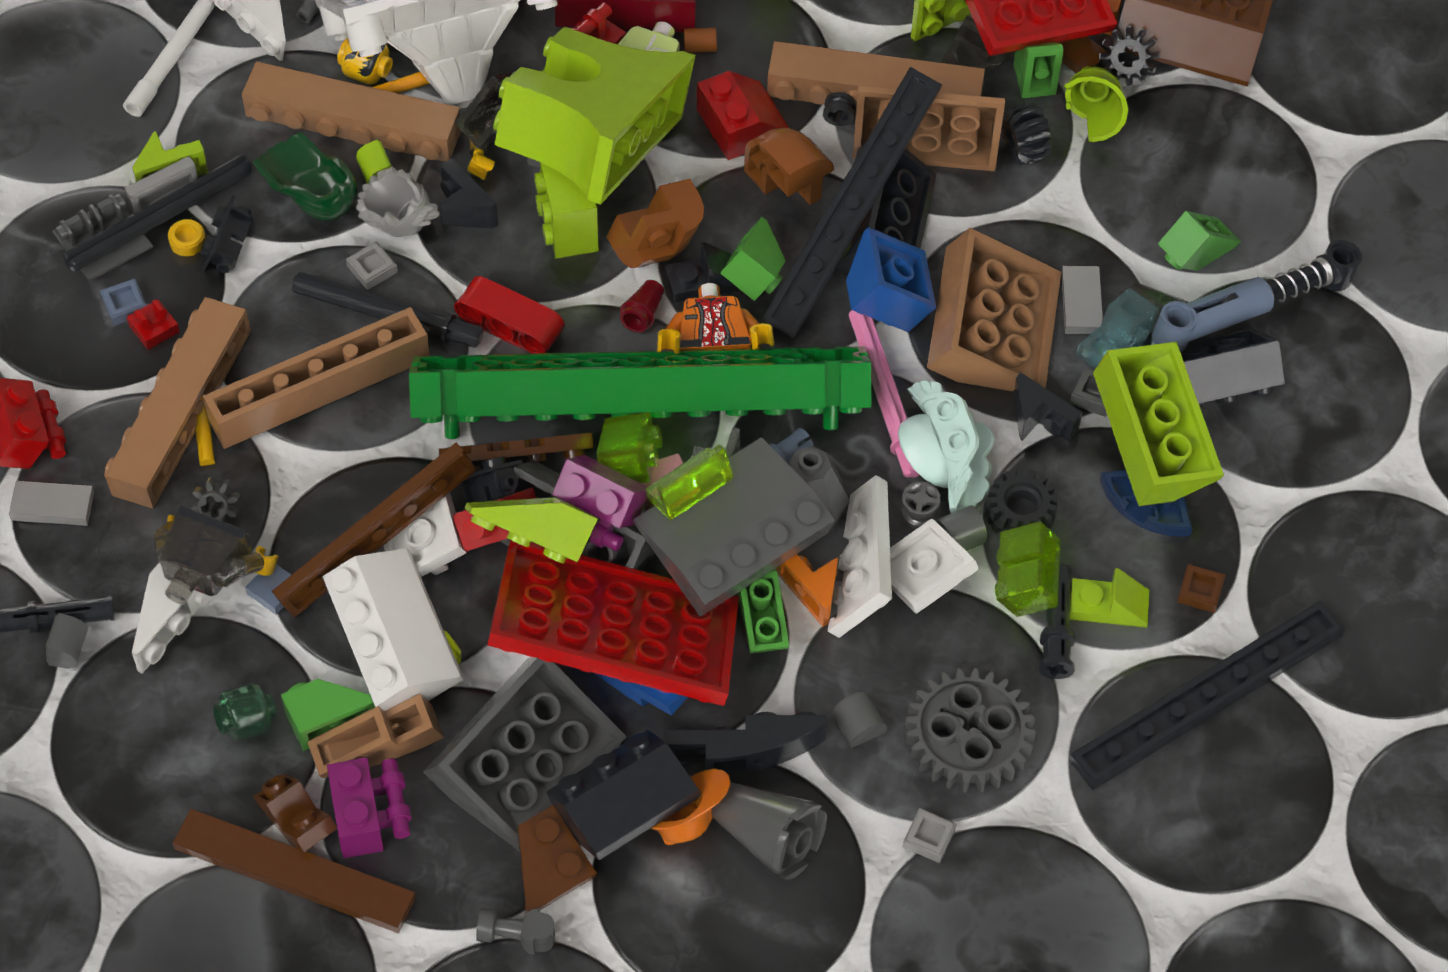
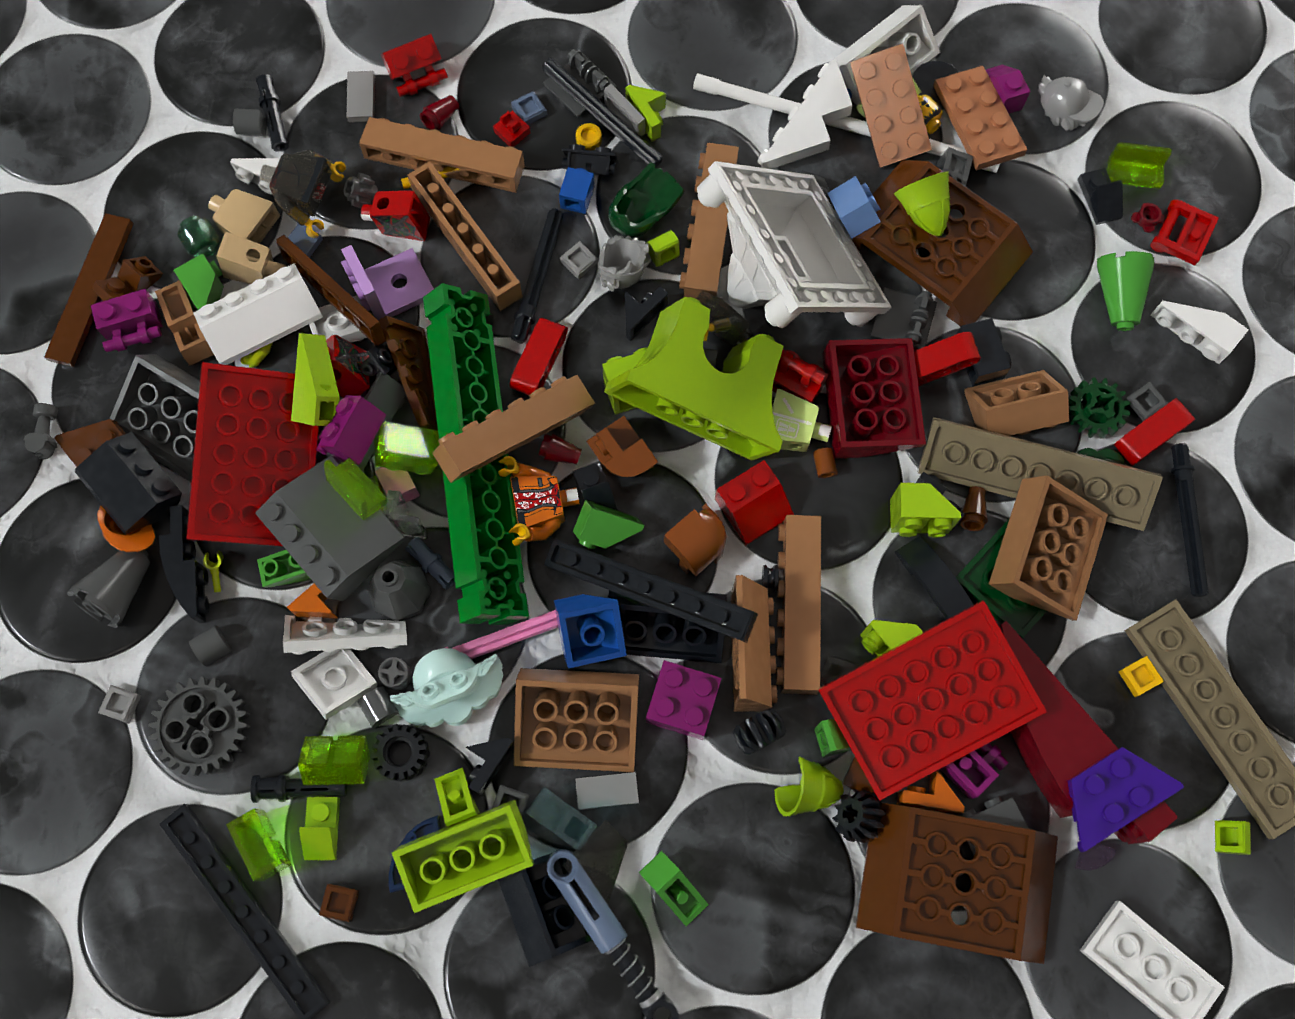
camera: 85 degrees right, 15 degrees up
none -> neon yellow hand [203,550,223,593]
none -> tan torso [208,189,280,244]
none -> tan torso [216,231,286,284]
none -> clear neon green piece [226,808,291,881]
none -> lavender bracket [341,245,434,320]
none -> red torso [361,191,431,241]
none -> dark red cone [420,95,459,130]
none -> medium nougat brick [432,375,595,483]
none -> lime slope [434,768,480,827]
none -> blue brick [559,167,595,214]
none -> magenta brick [646,660,722,740]

